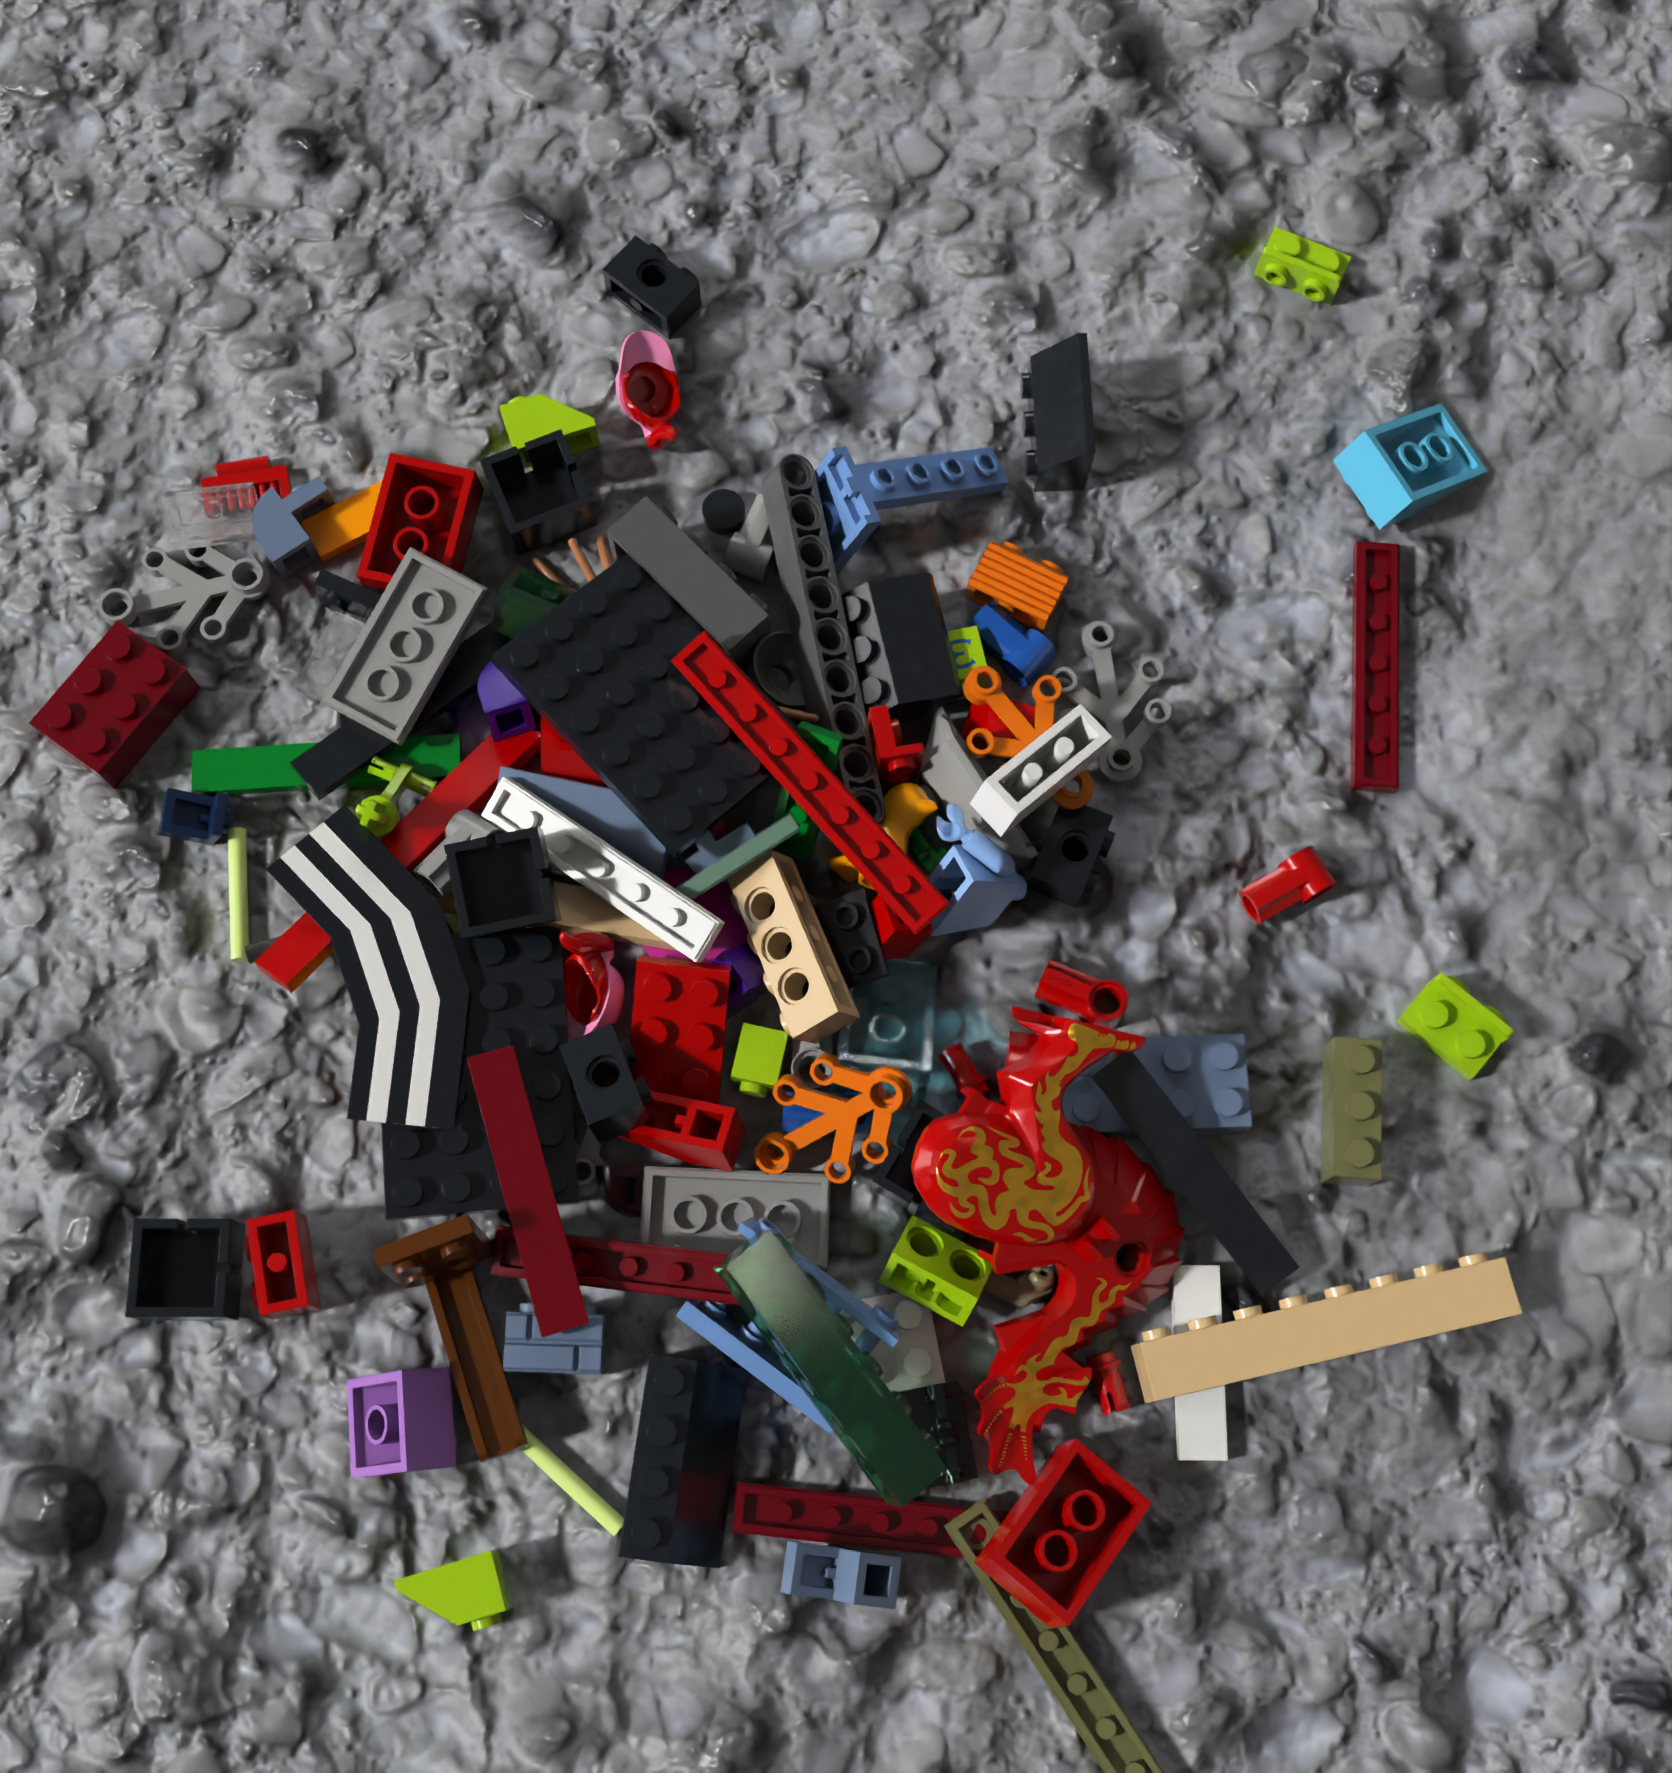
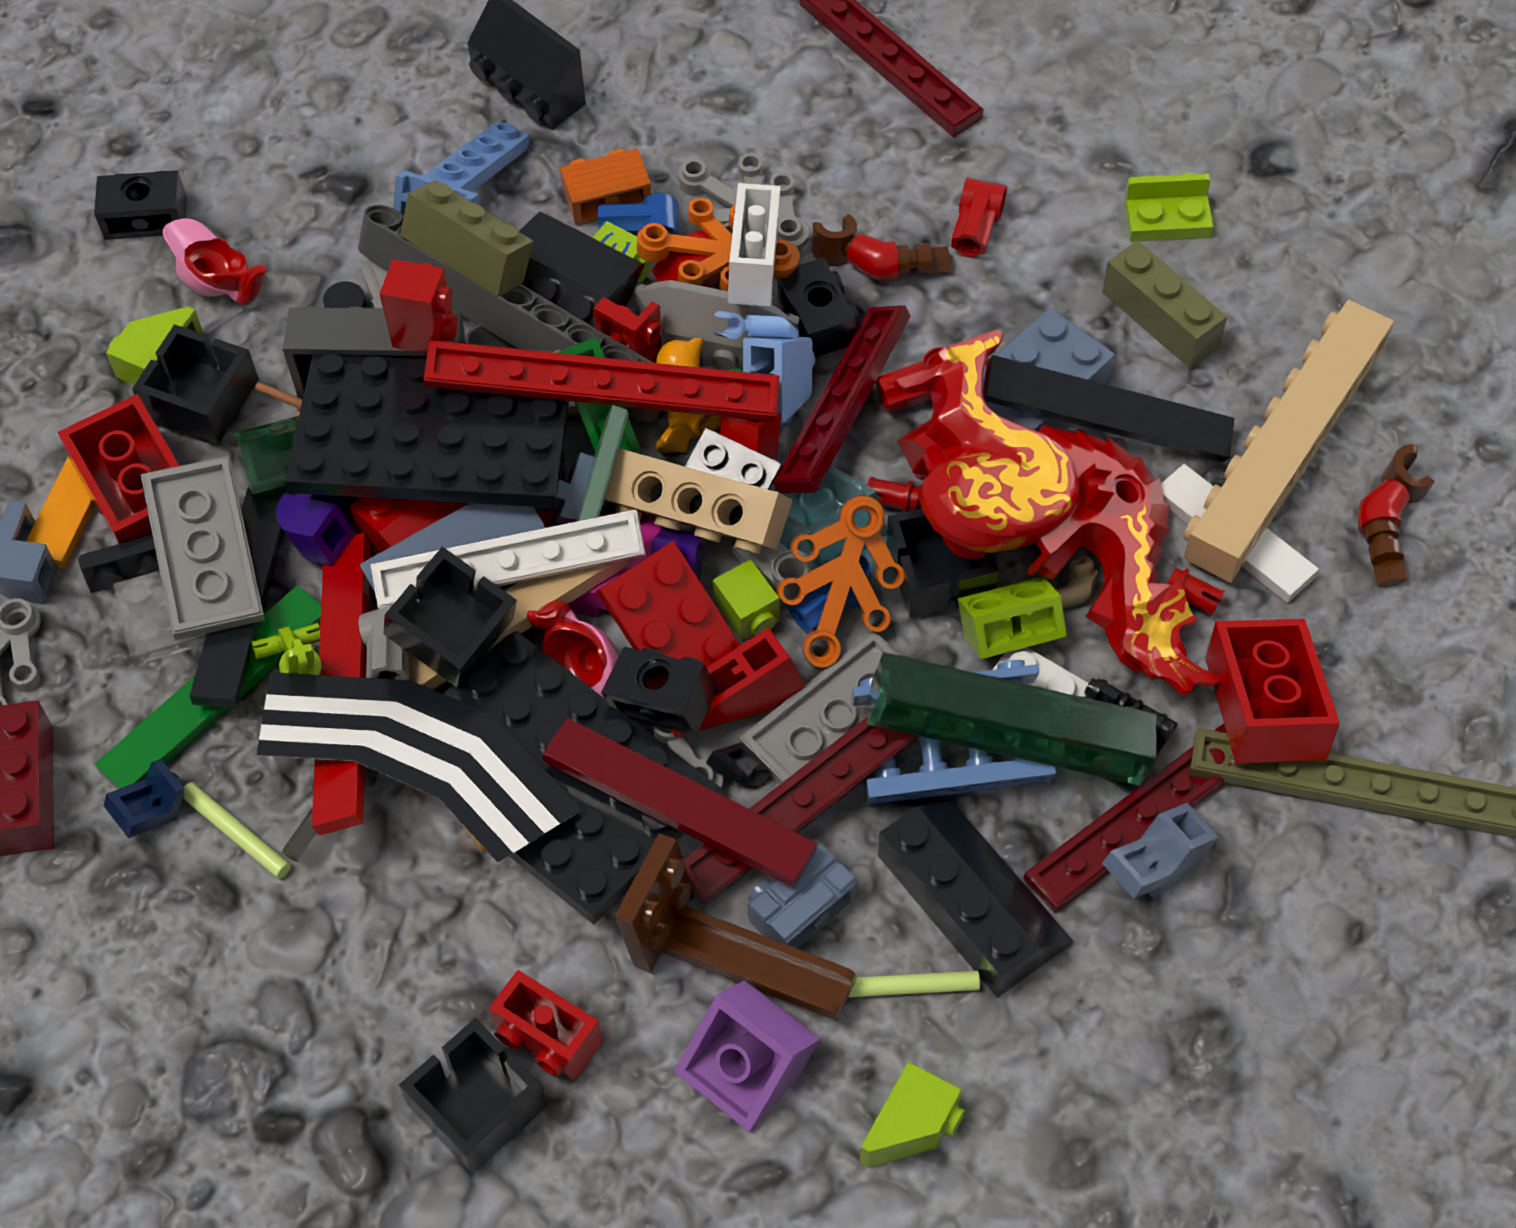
camera: 40 degrees left, 15 degrees down
none -> red brick [379,259,458,354]
none -> olive brick [400,180,533,297]
none -> dark red tile [773,305,911,493]
none -> reddish brown piece [811,214,951,281]
none -> reddish brown piece [1357,444,1435,587]

